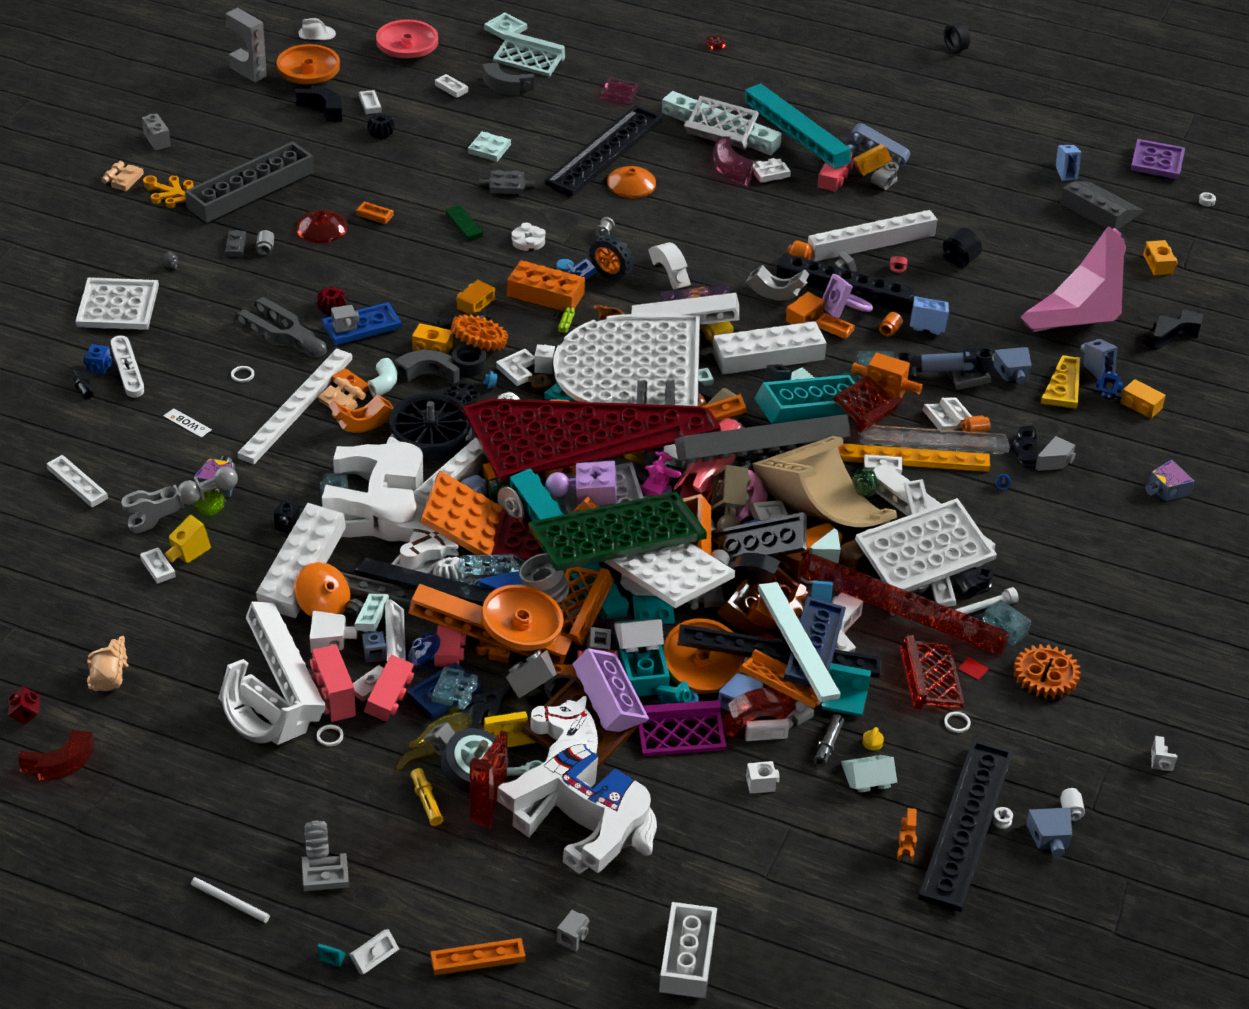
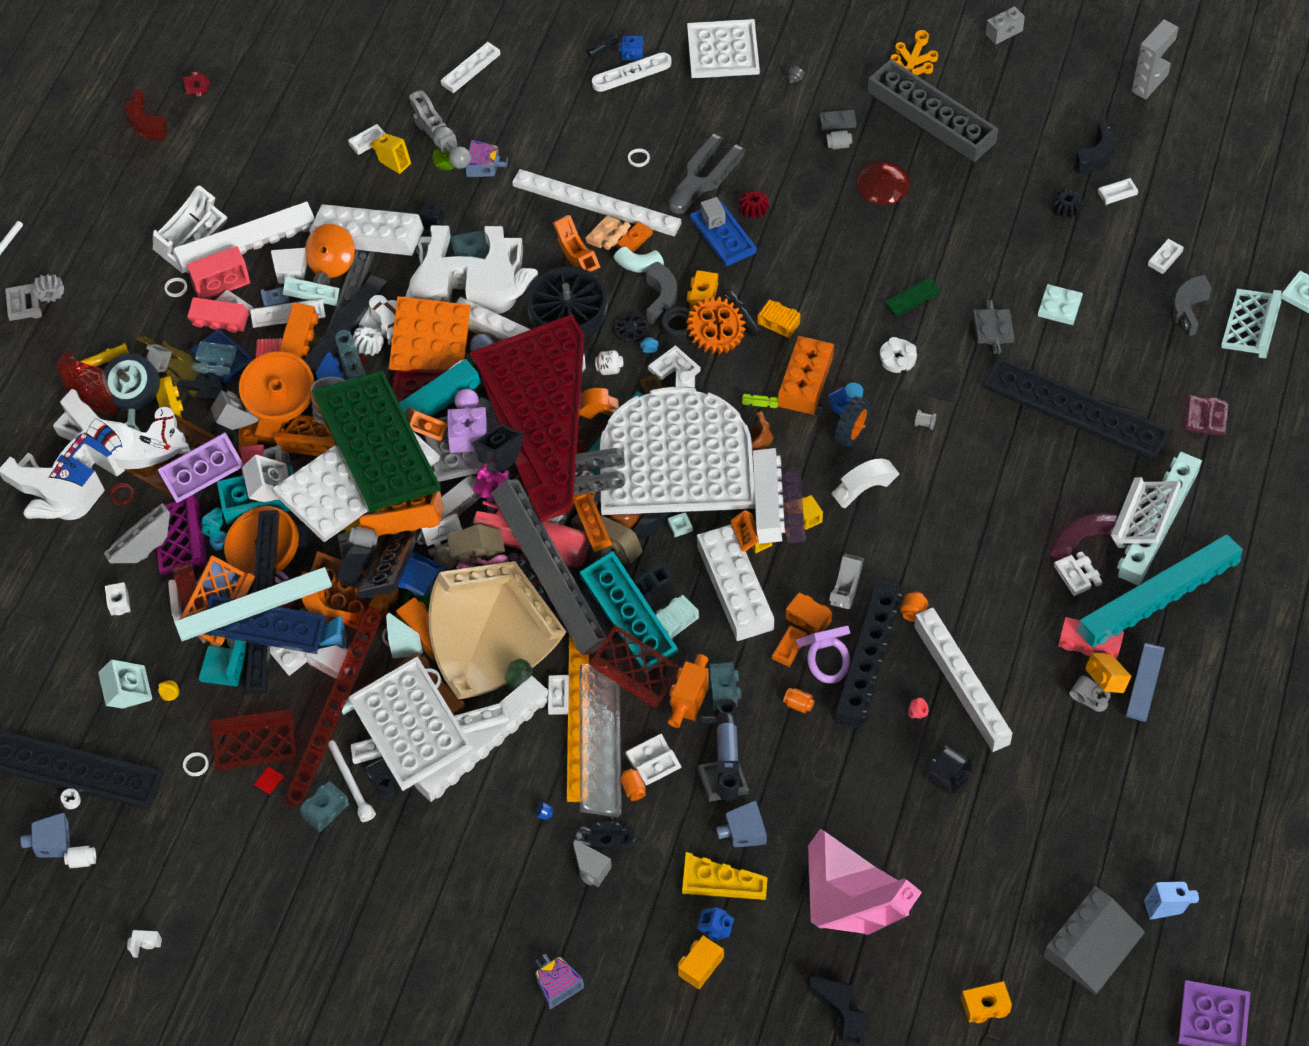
camera: 90 degrees right, 15 degrees up
light nougat helmet [87,636,128,691] -> none
light nougat plate [101,161,144,191] -> none
white sticker [164,408,212,437] -> none
orange dish [277,44,340,84] -> none
white piece [299,18,336,40] -> none
orange plate [356,202,394,224] -> none
coral dish [376,20,438,58] -> none
clear blue dish [406,632,440,667] -> none
orange dish [607,166,656,198] -> none
dark grey pin [813,715,844,767] -> none
light grey tile [835,251,857,272] -> none
orange plate [897,808,917,862] -> none
light blue slope [910,296,949,334] -> none
orange gear [1013,644,1081,699] -> none
sand blue torso [1081,339,1117,379] -> none
none -> light grey wedge [104,503,170,563]
none -> black slope [472,424,525,472]
none -> orange slope [731,510,759,552]

